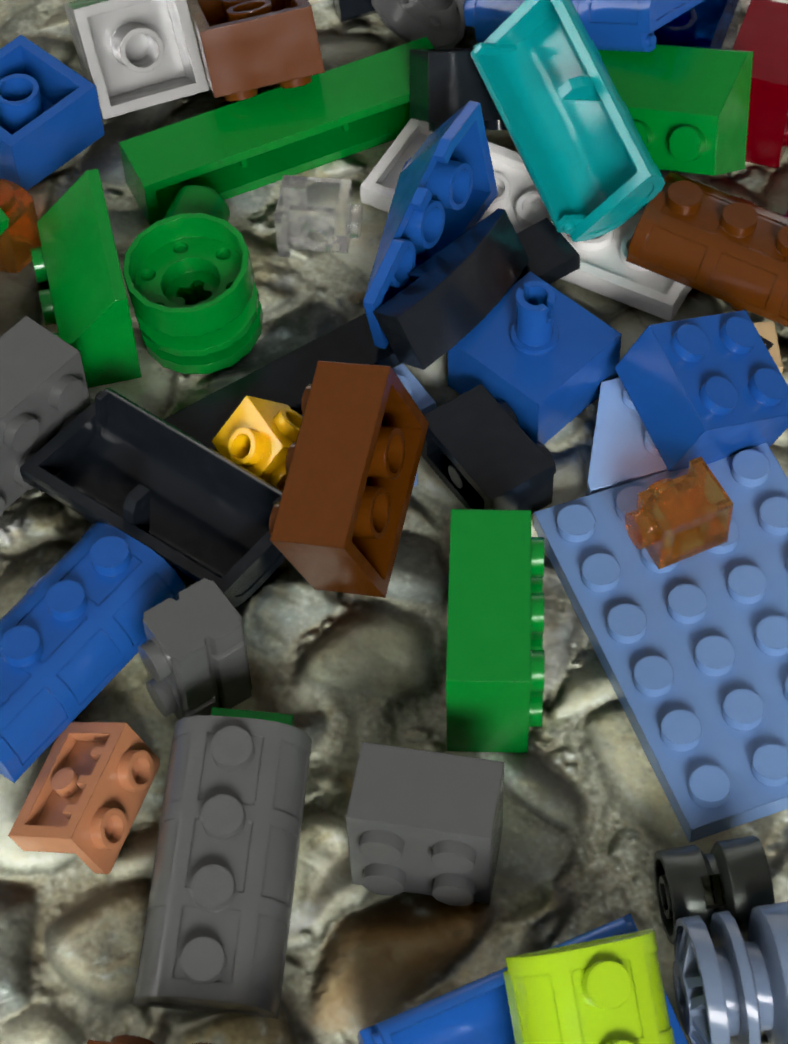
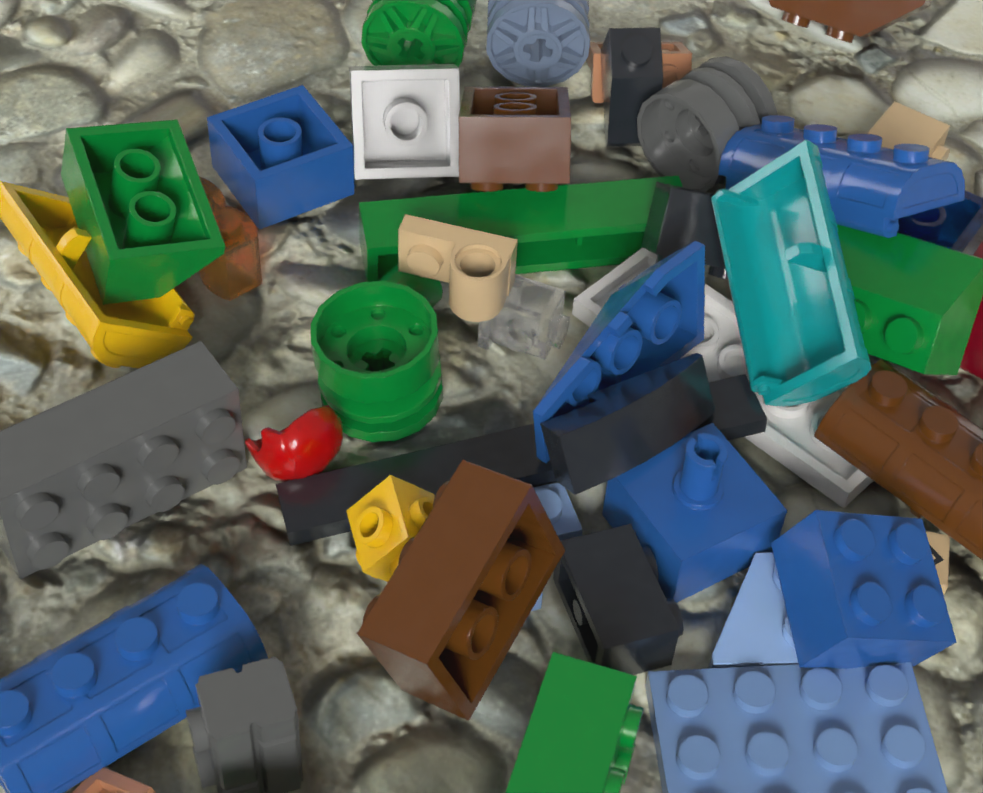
camera: 10 degrees right, 5 degrees down
black container [20,388,285,607] -> none
green slope [30,168,142,388] -> none
clear orange brick [624,456,733,569] -> none
none -> red hair [244,405,343,482]
none -> tan plate [398,214,518,322]

